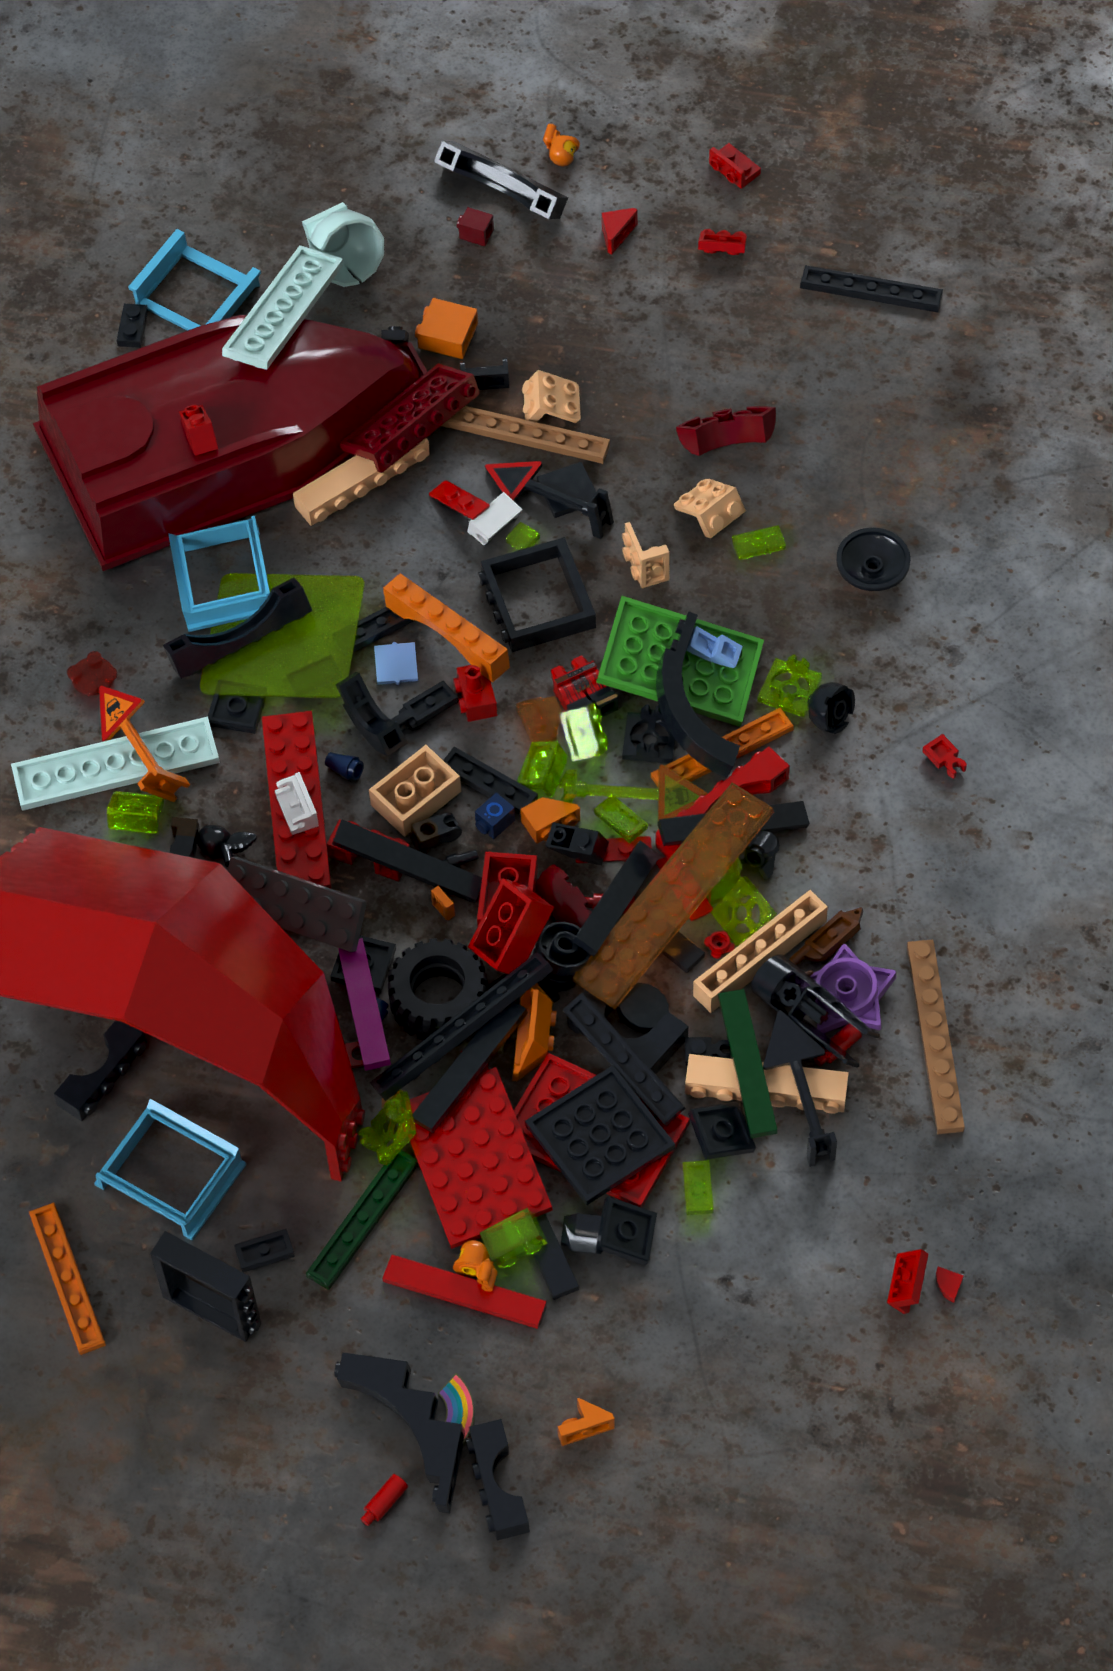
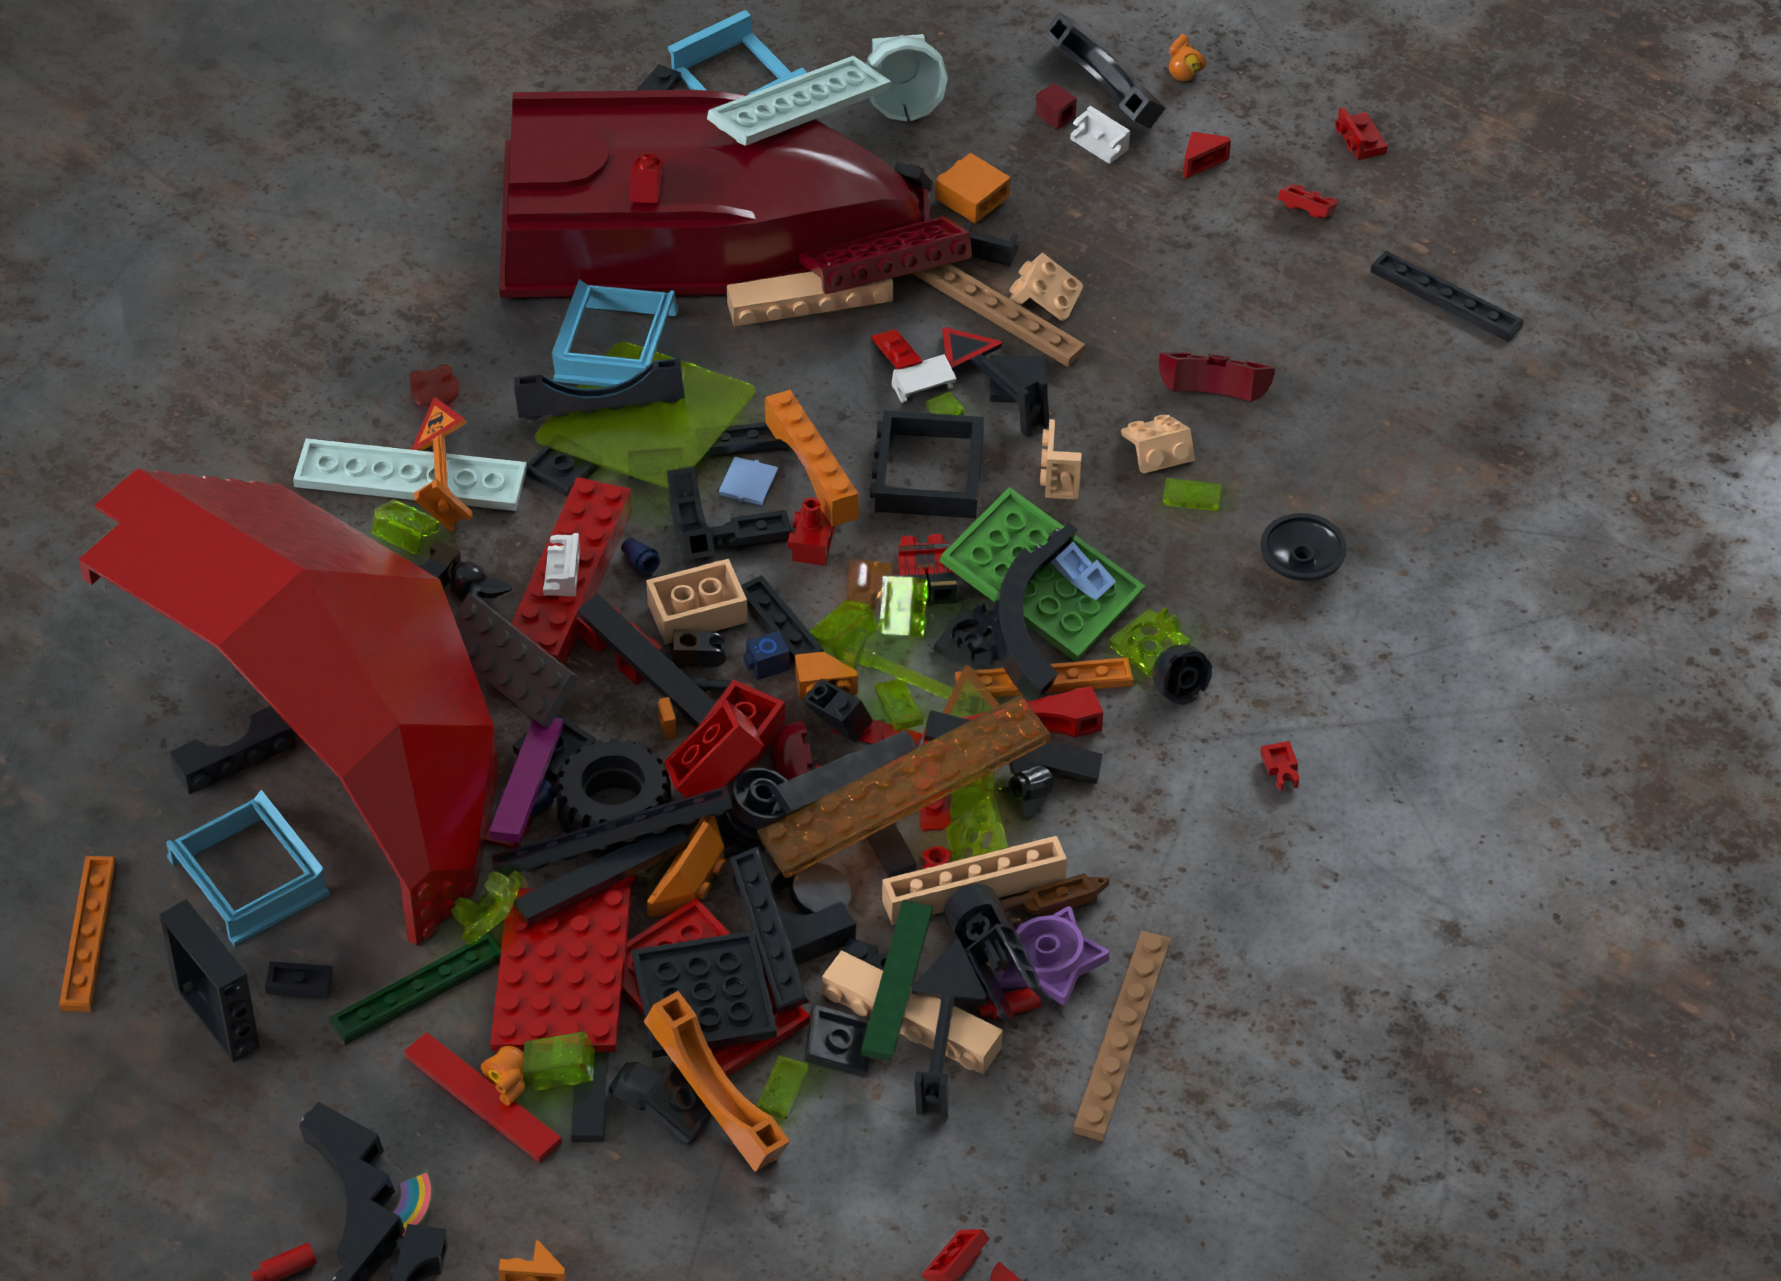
camera: 20 degrees right, 10 degrees down
none -> orange arch [644,991,790,1172]
none -> white hinge [1070,106,1130,164]

